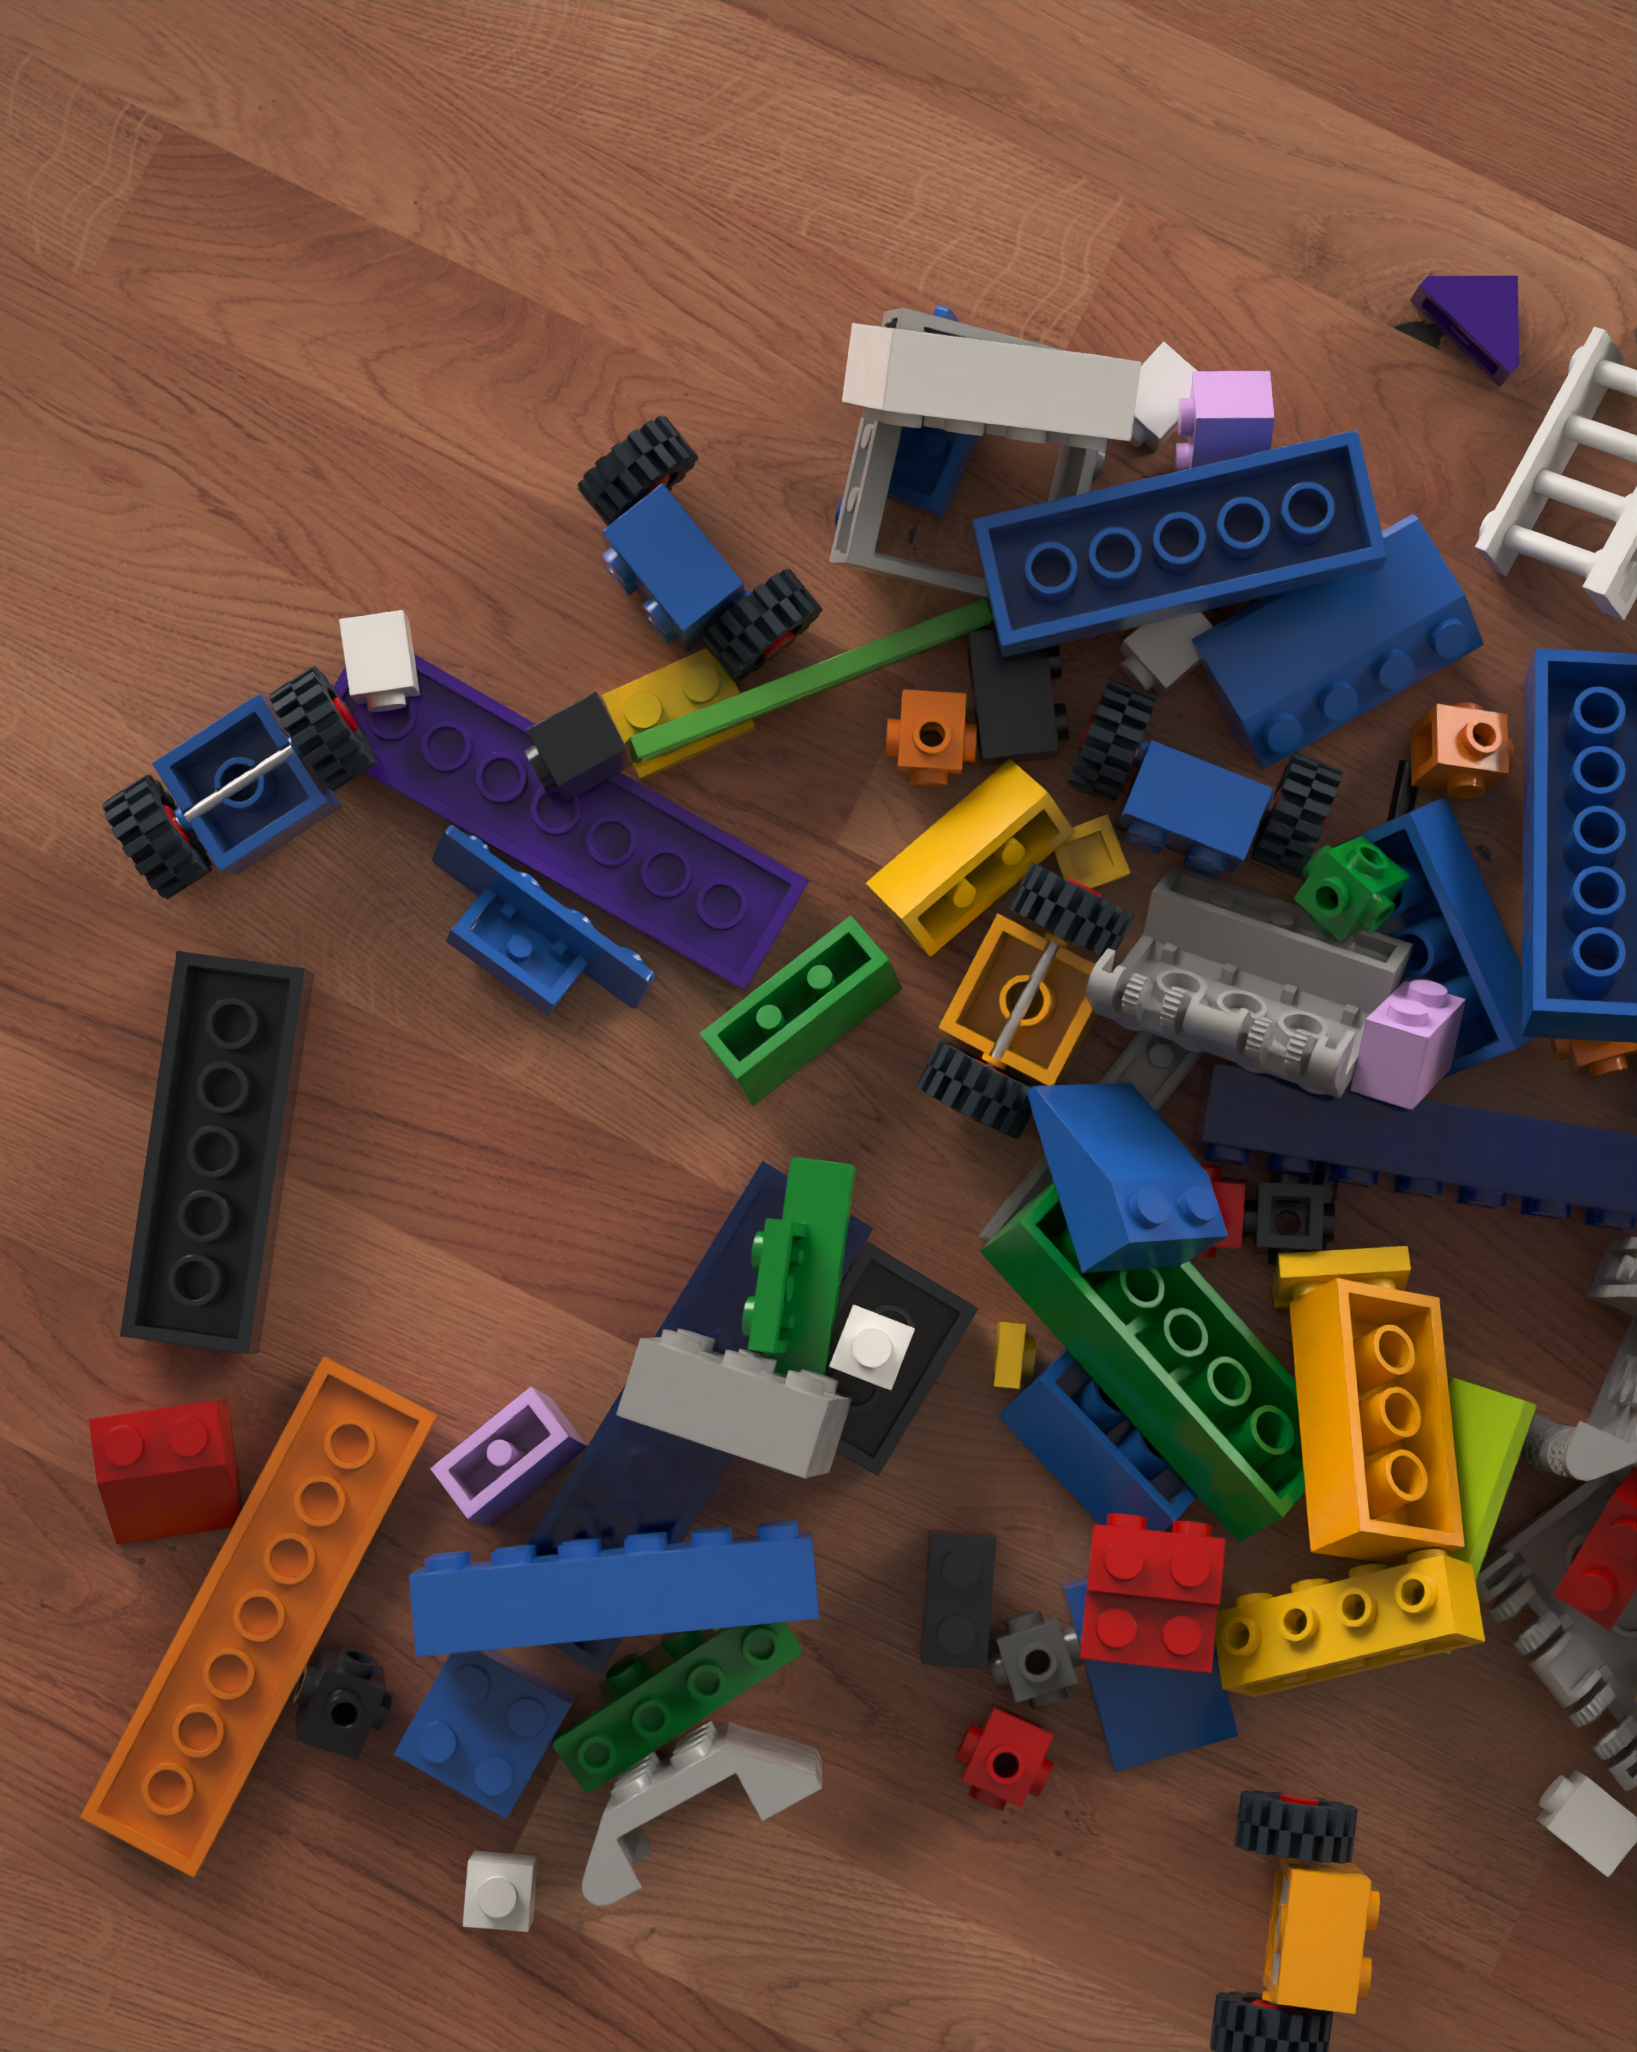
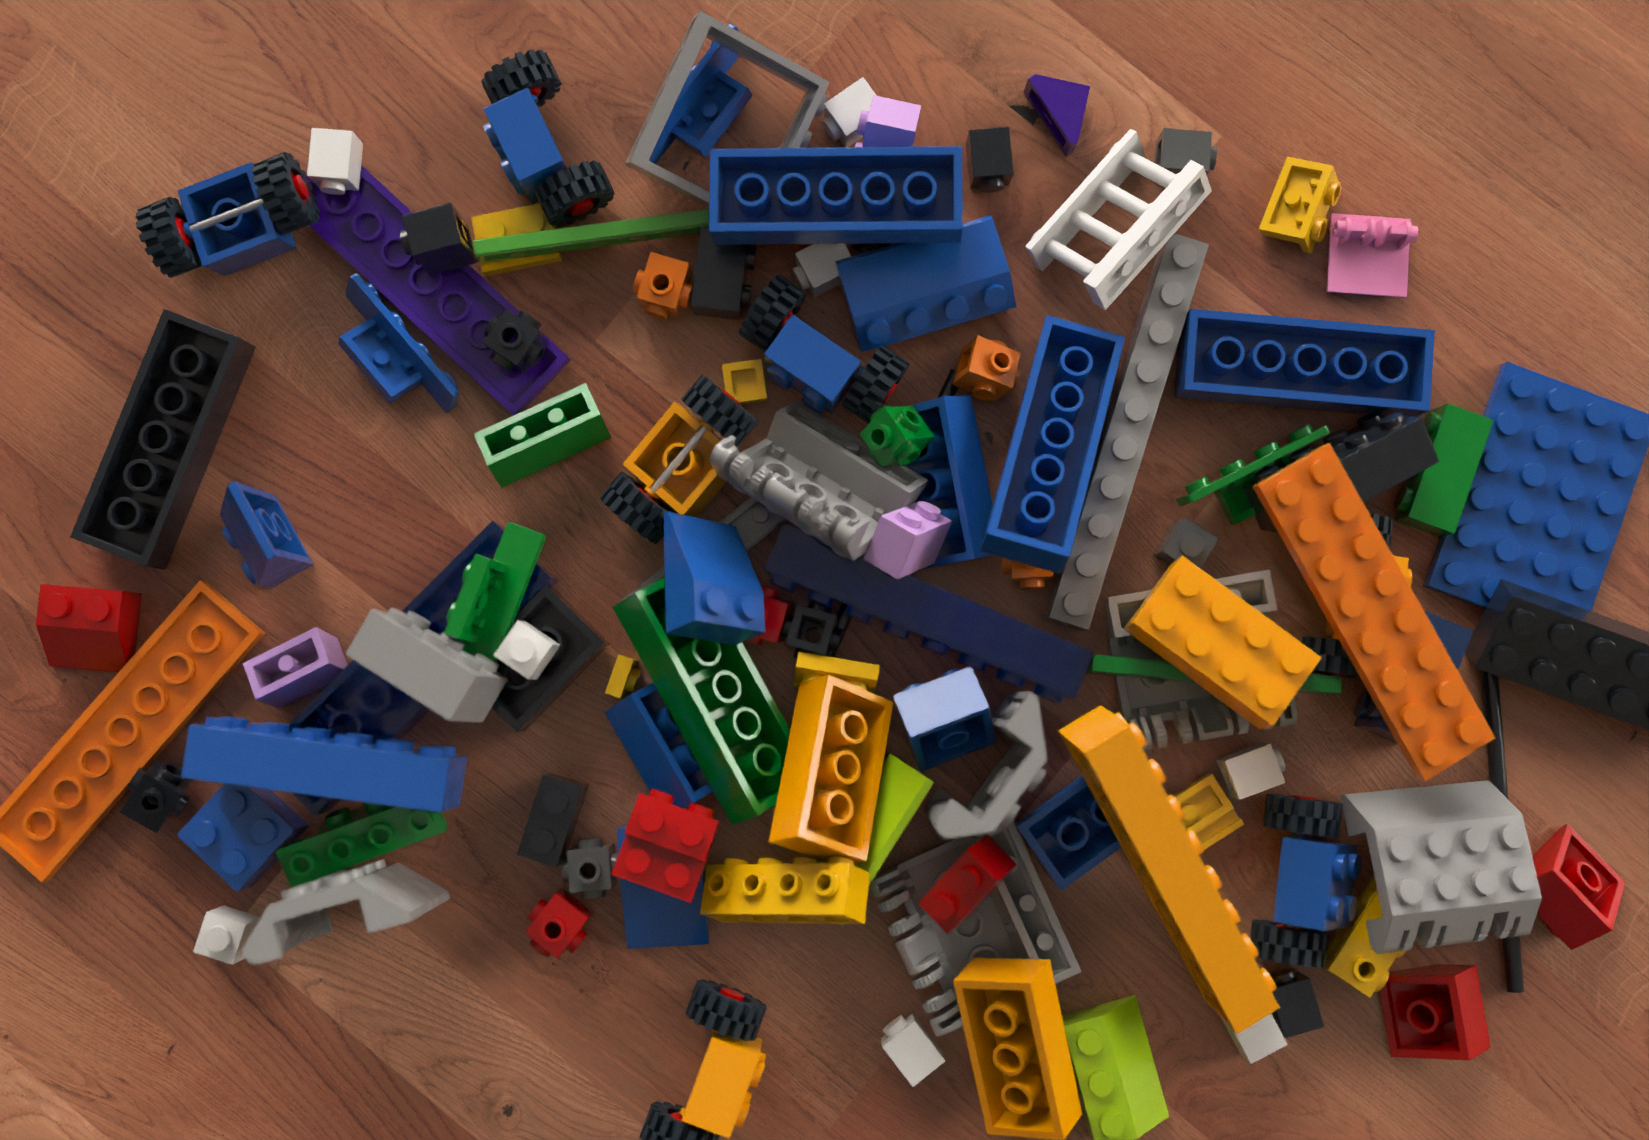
camera: 10 degrees right, 0 degrees up
white brick [842,323,1142,451] -> none
yellow brick [865,759,1075,957] -> none
none -> blue slope [220,481,314,588]
none -> black brick [483,309,548,374]
none -> brick [893,666,996,772]
none -> black brick [966,127,1014,193]

